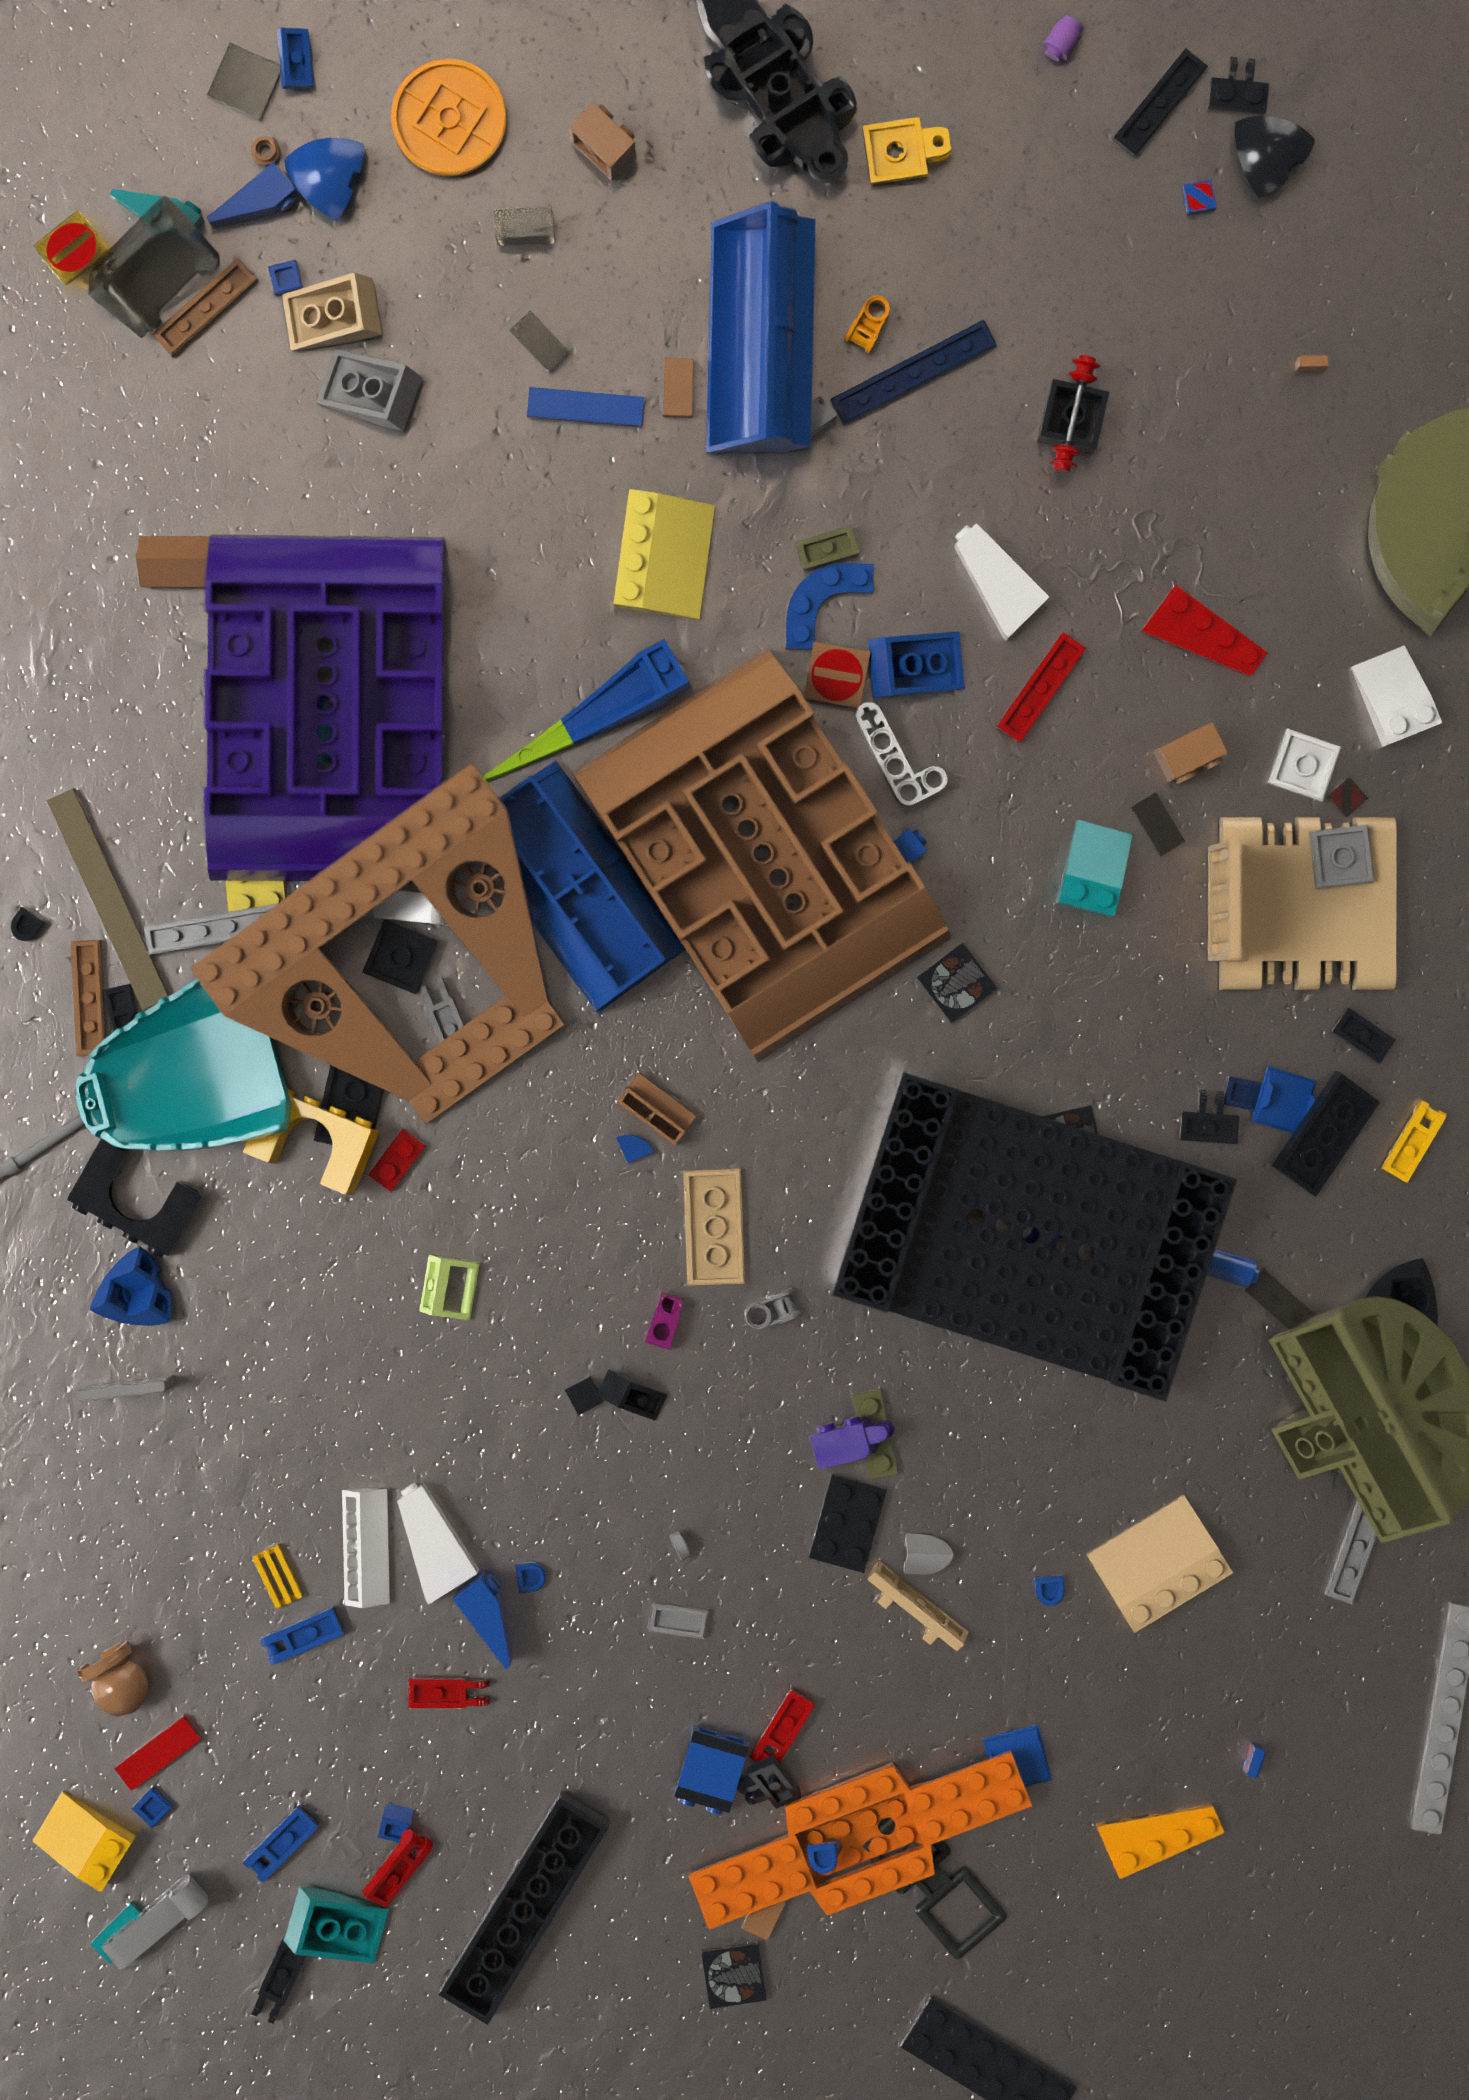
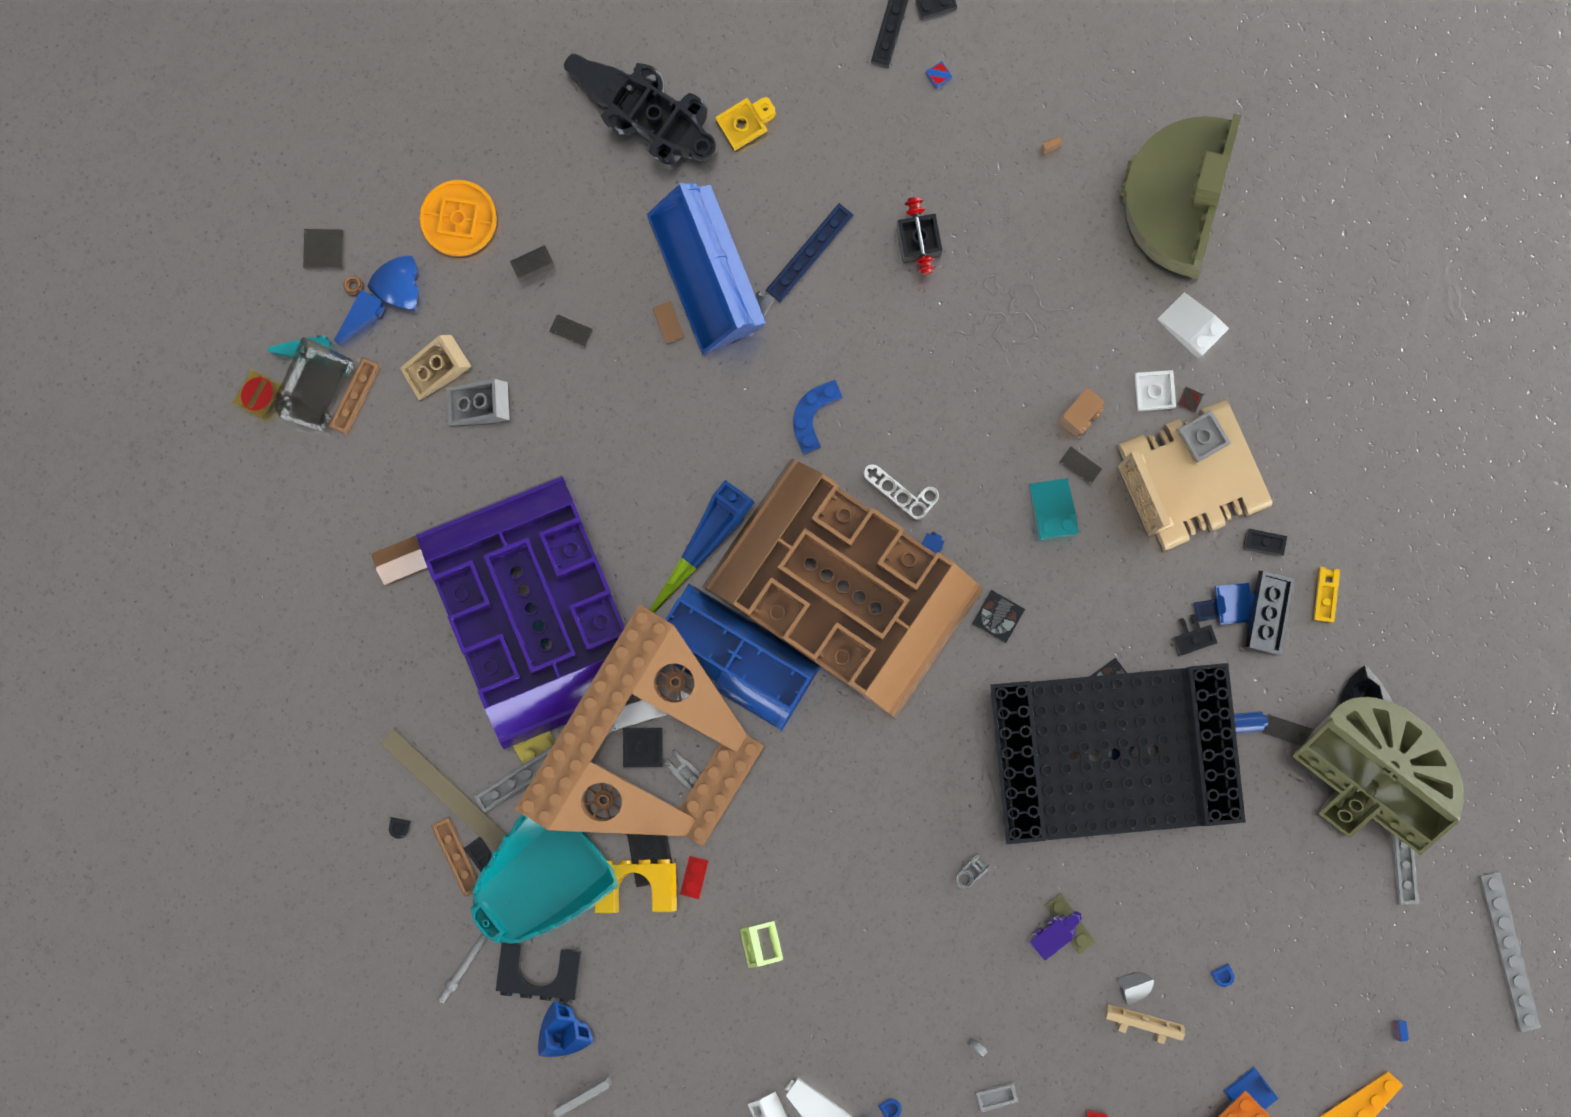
camera: 20 degrees left, 5 degrees down
blue tile [268,259,304,296] -> none
blue plate [277,28,313,89] -> none
blue tile [527,387,644,427] -> none
black tile [565,1376,604,1415] -> none
medium nougat brick [568,101,636,180] -> none
black slope [596,1369,667,1421] -> none
light yellow slope [614,489,715,620] -> none
blue tile [616,1135,654,1163] -> none
medium nougat piece [617,1073,696,1145] -> none
magenta leg [645,1292,684,1350] -> none
tan tile [683,1168,745,1286] -> none
olive plate [796,526,859,571] -> none
piece [804,642,870,708] -> none
black plate [808,1474,887,1573] -> none
light orange piece [844,295,890,354] -> none
blue slope [868,632,965,698] -> none
white slope [954,523,1049,640] -> none
red plate [996,632,1086,743] -> none
medium lavender brick [1043,15,1084,61] -> none
tan slope [1086,1495,1233,1633] -> none
red wing [1141,585,1268,677] -> none
black brick [1235,116,1315,198] -> none

